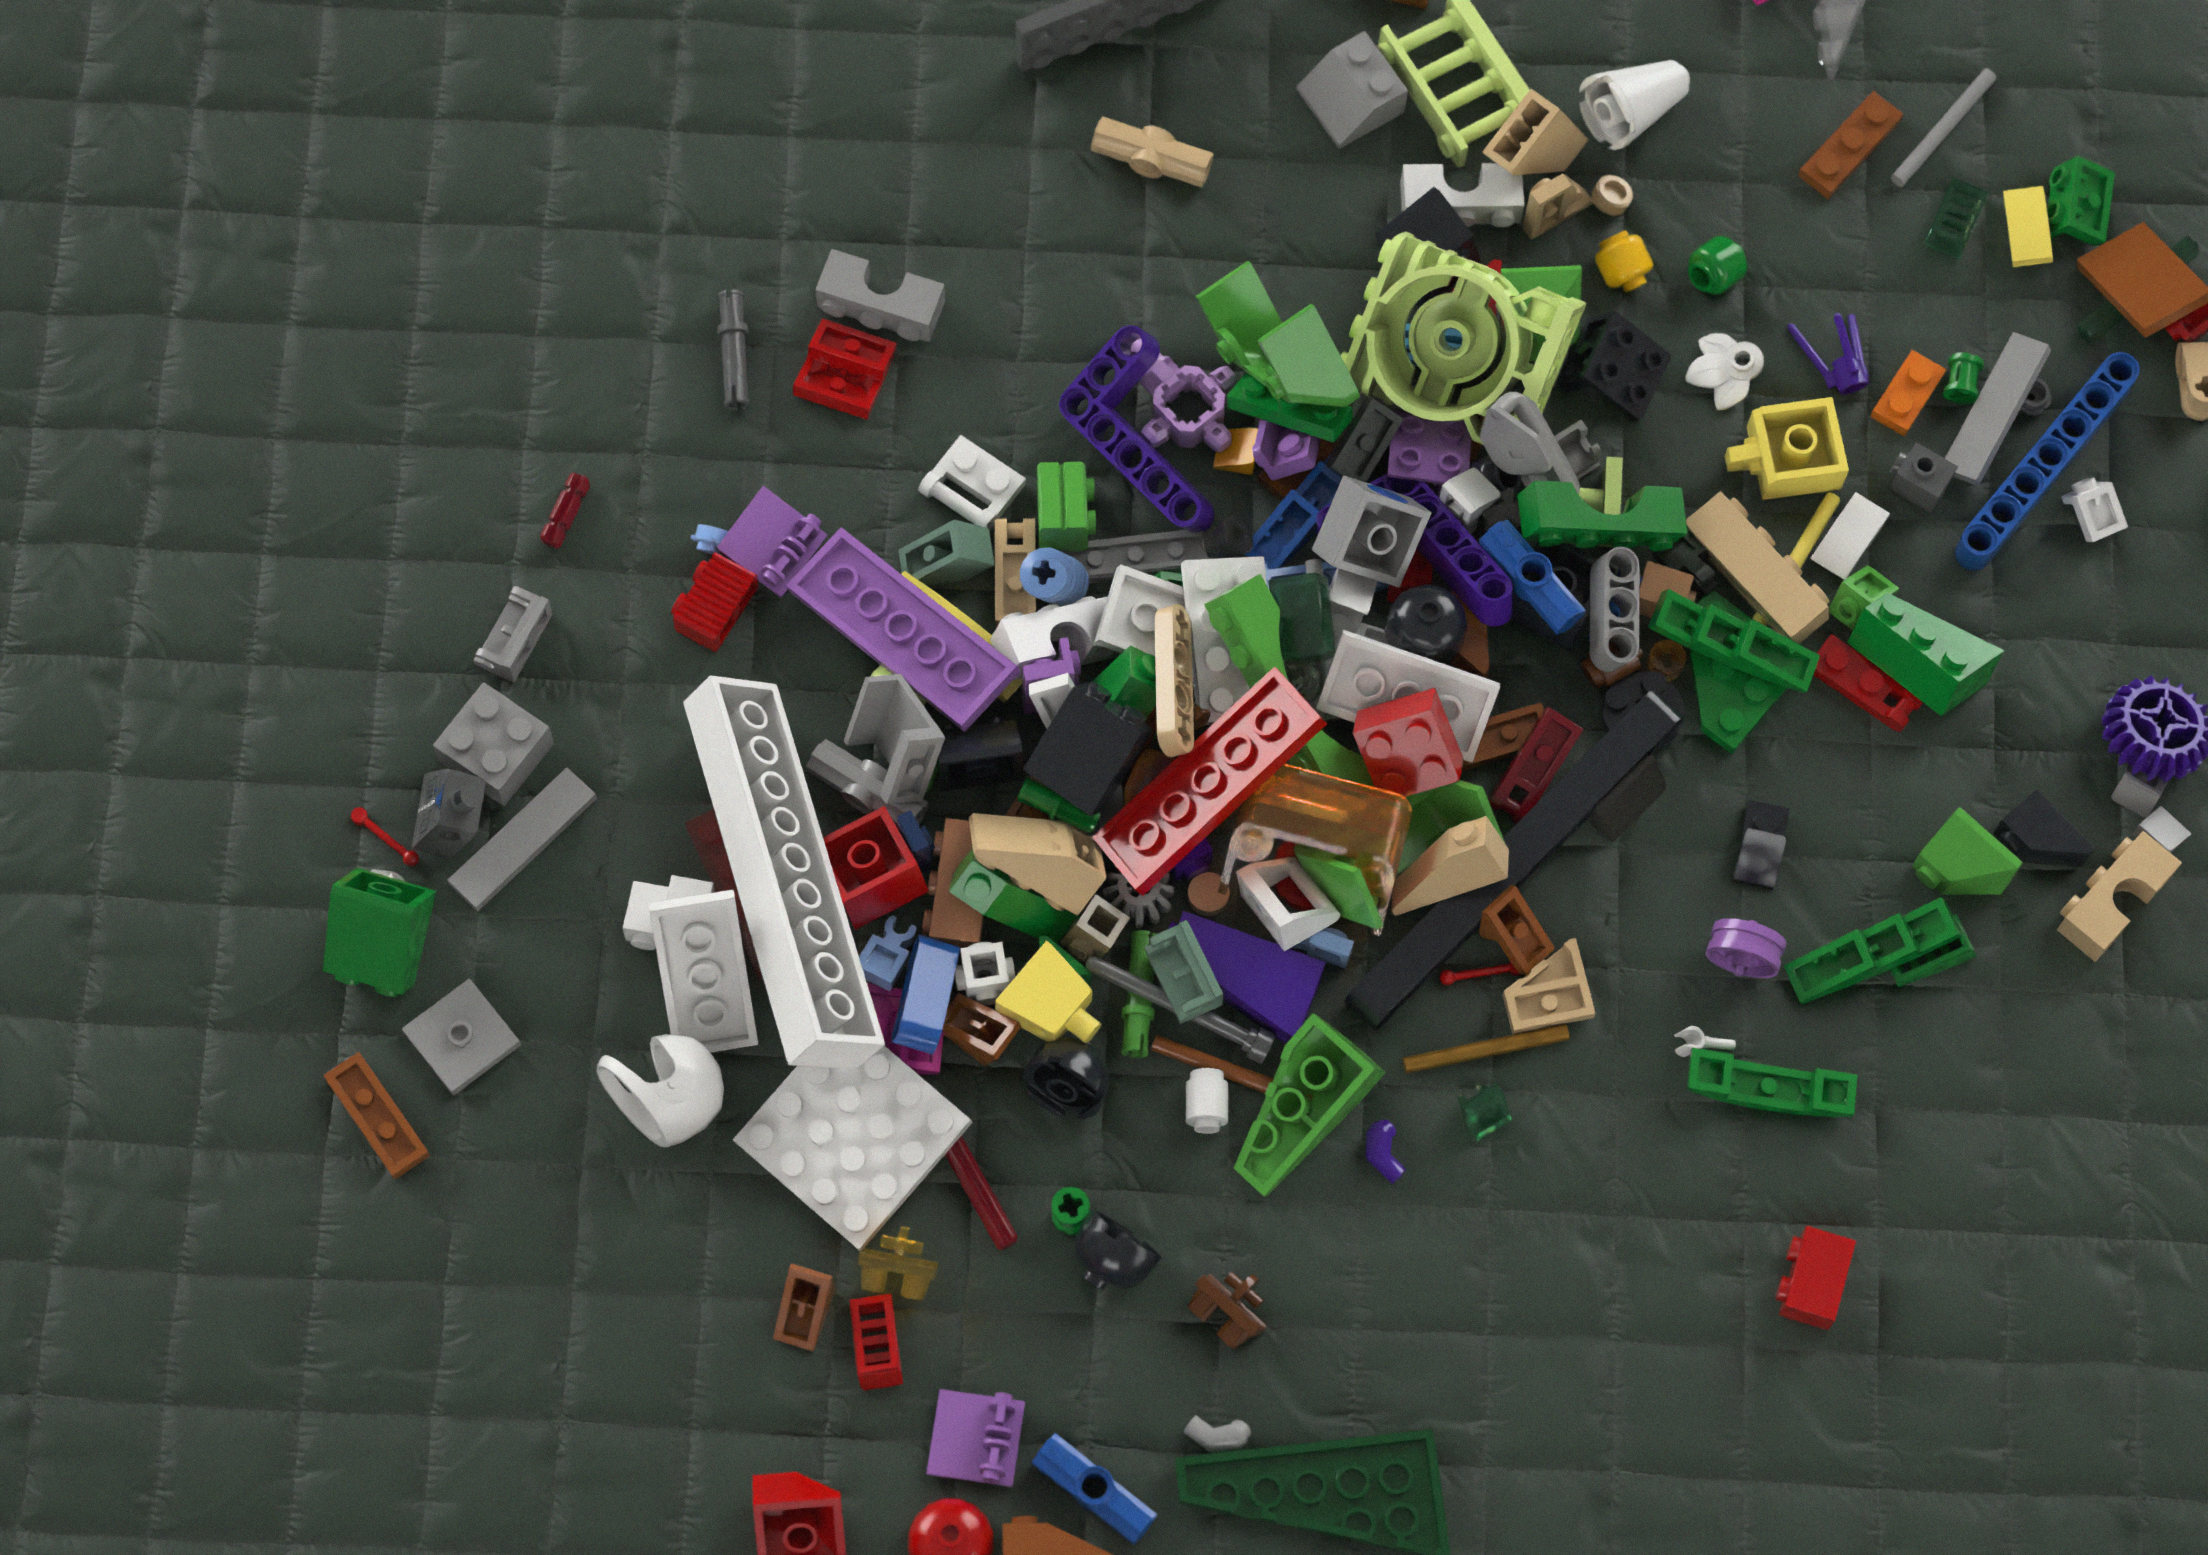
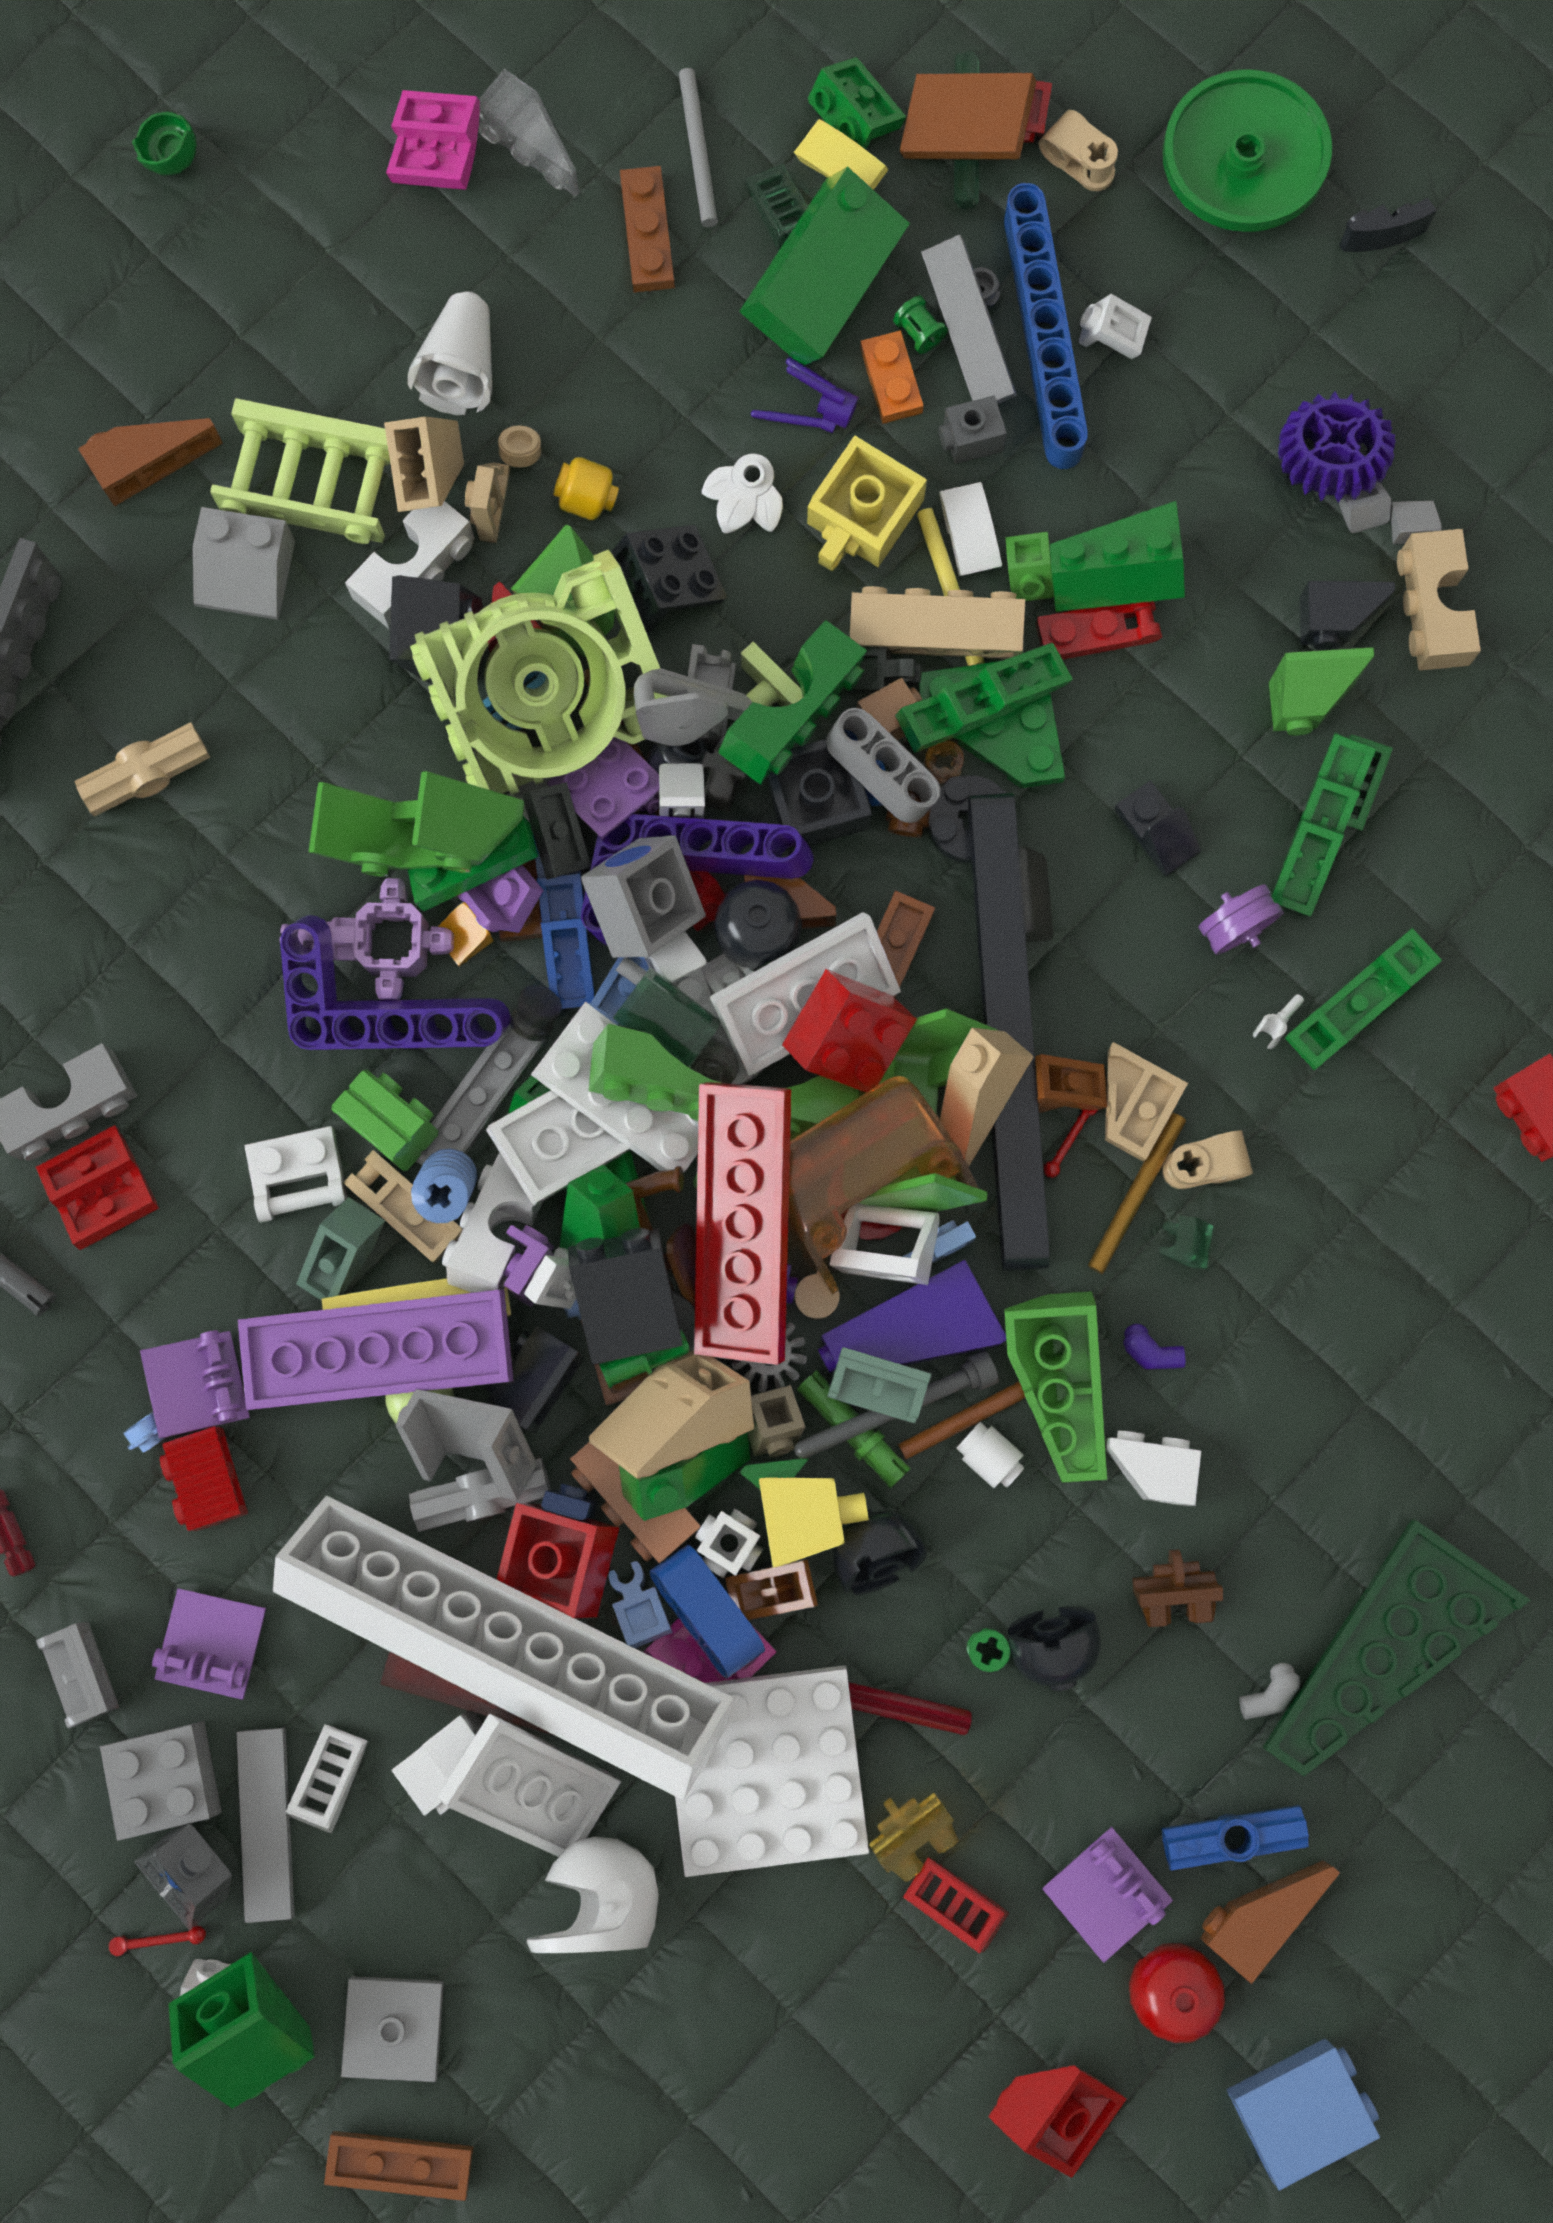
camera: 45 degrees left, 10 degrees up
dark orange slope [773,1264,835,1351] -> none
tan beam [1155,604,1194,757] -> none
blue piece [1479,519,1586,635] -> none
dark red plate [1487,707,1584,824] -> none
green head [1688,236,1747,295] -> none
none -> medium lavender hinge [152,1588,267,1700]
none -> white slope [286,1724,368,1833]
none -> green brick [739,166,910,365]
none -> white slope [1105,1431,1201,1506]
none -> tan piece [1162,1130,1253,1189]

